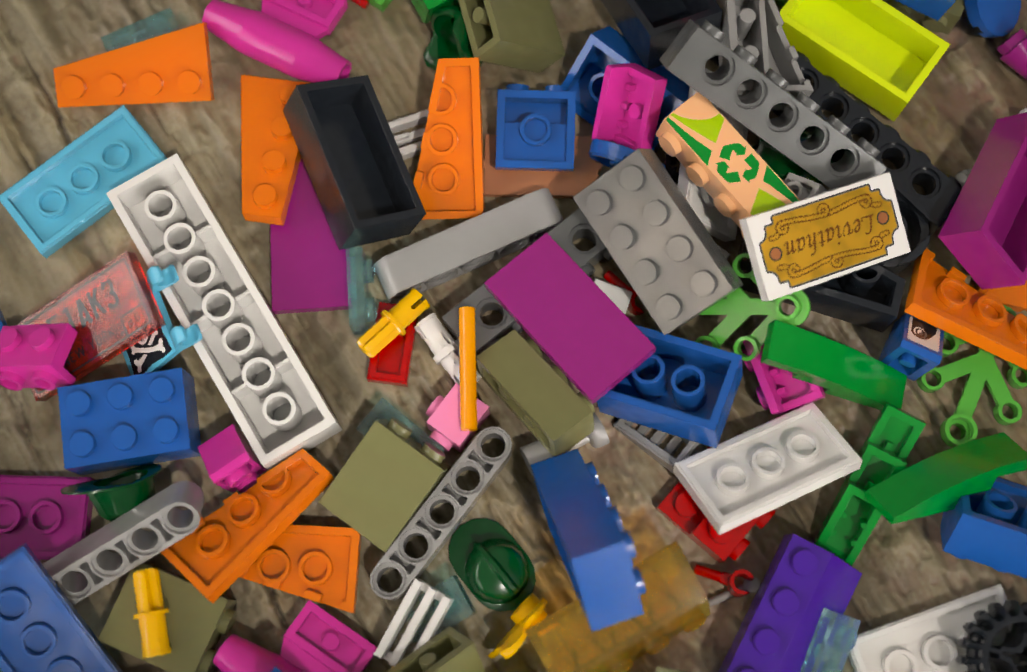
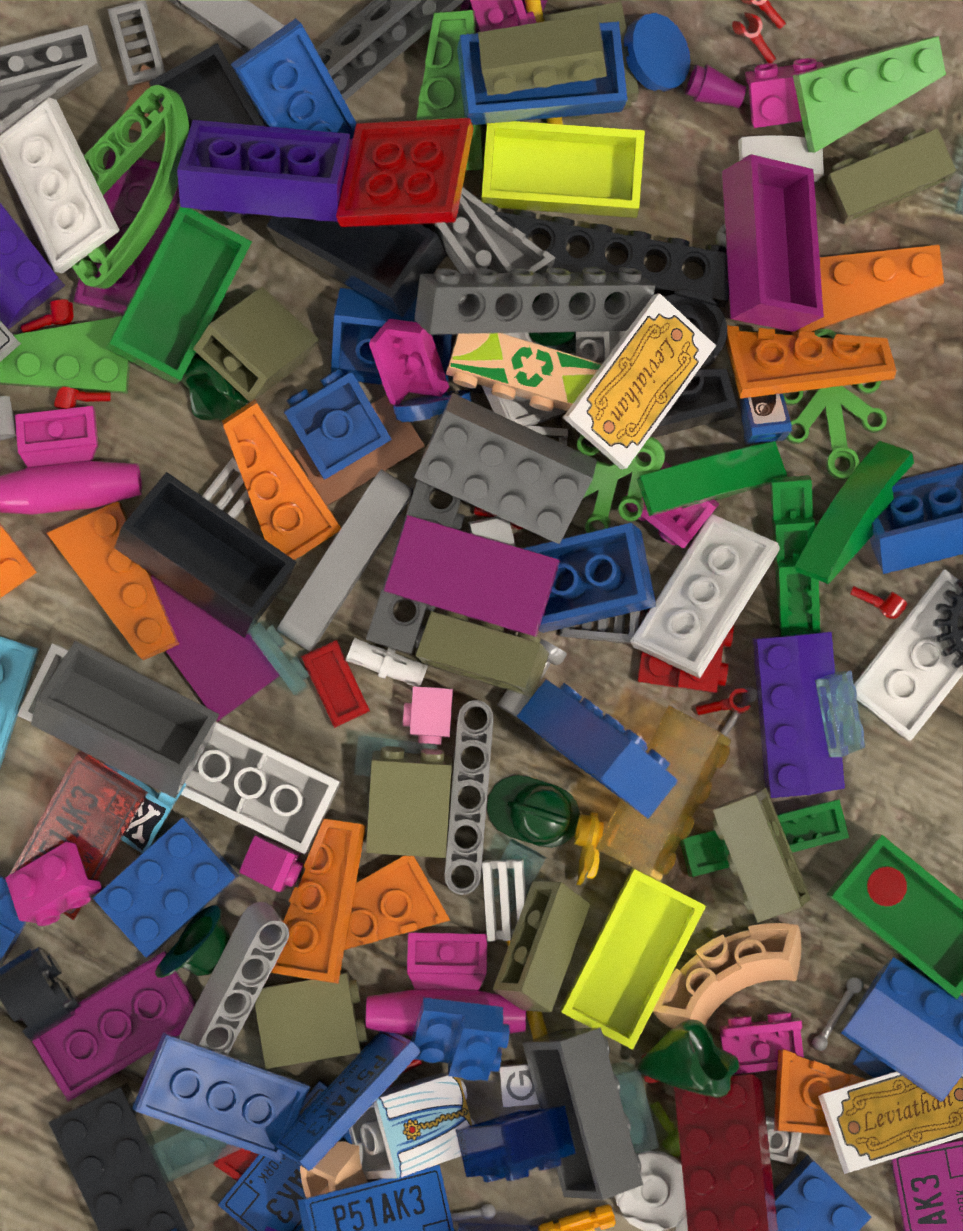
camera: 30 degrees left, 10 degrees up
yellow axle [133,568,172,658] -> none
yellow axle [356,288,430,358] -> none
light orange bar [459,306,477,431] -> none
none -> dark grey piece [31,641,219,798]
none -> red hand [850,586,907,619]

